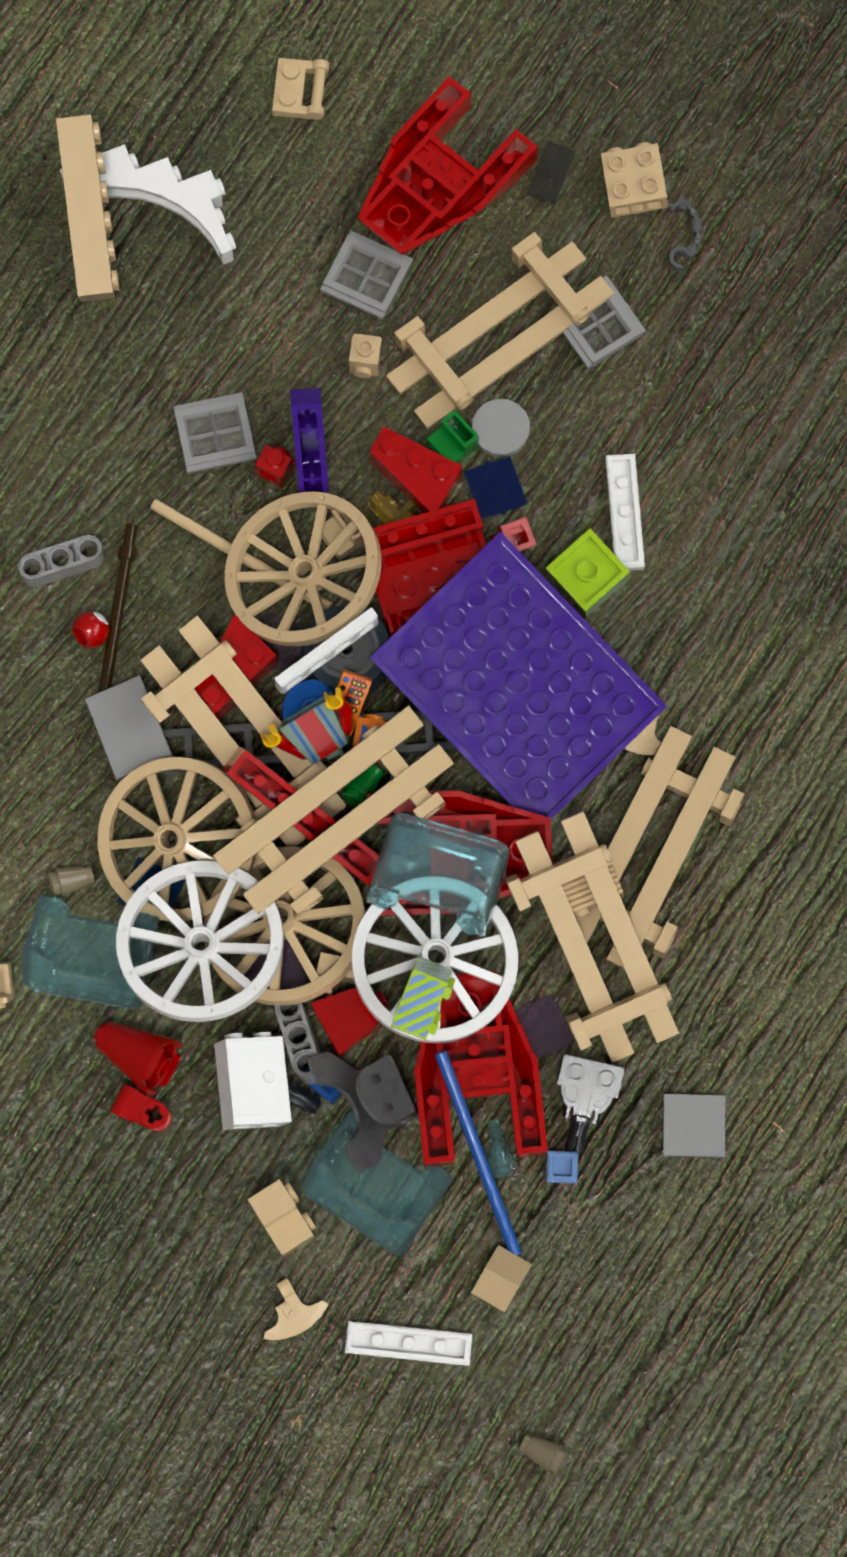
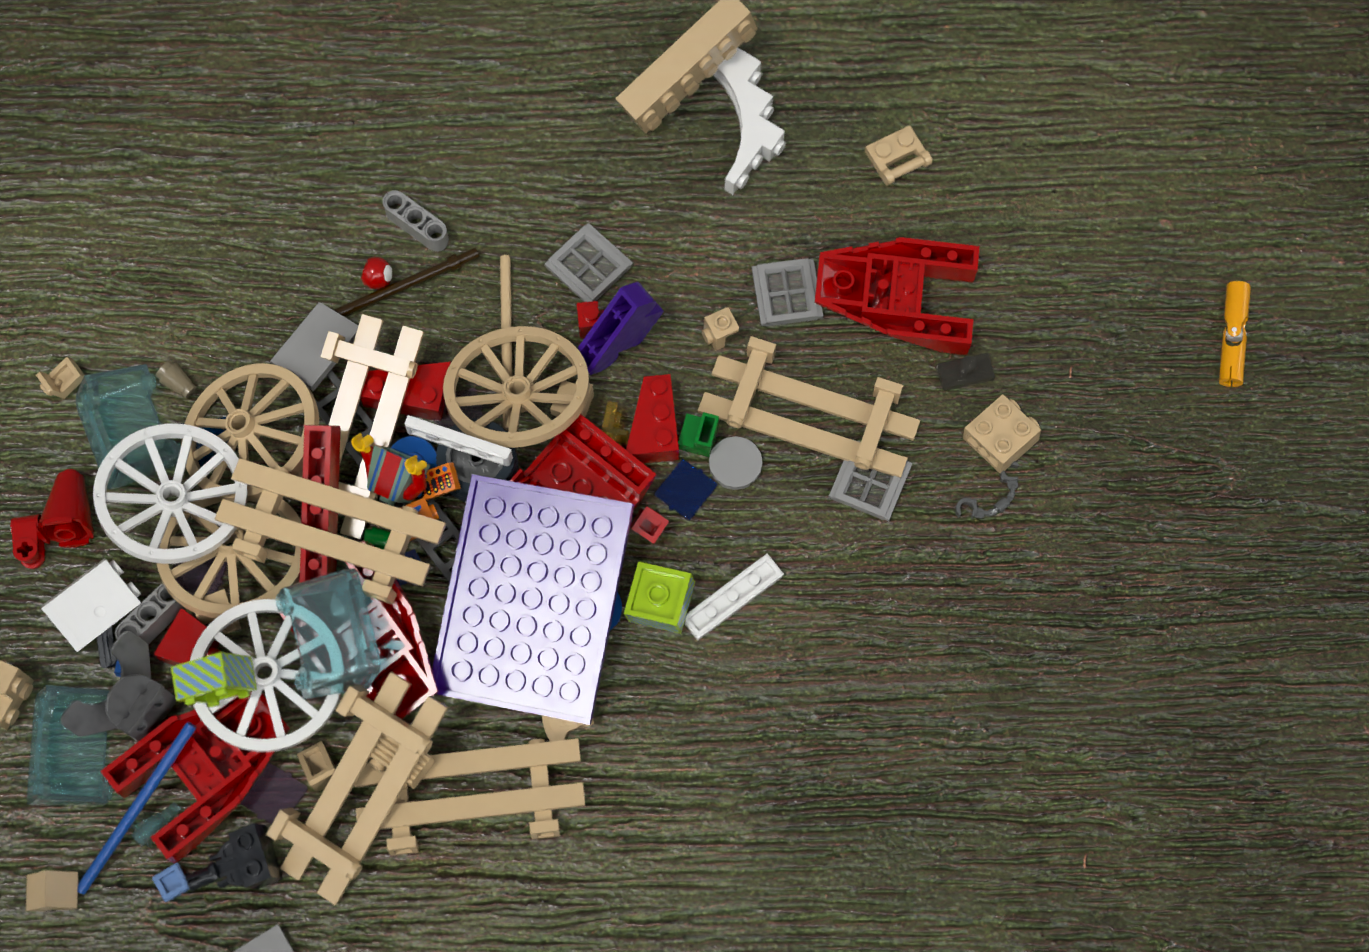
camera: 55 degrees right, 5 degrees down
none -> tan slope [297,741,336,793]

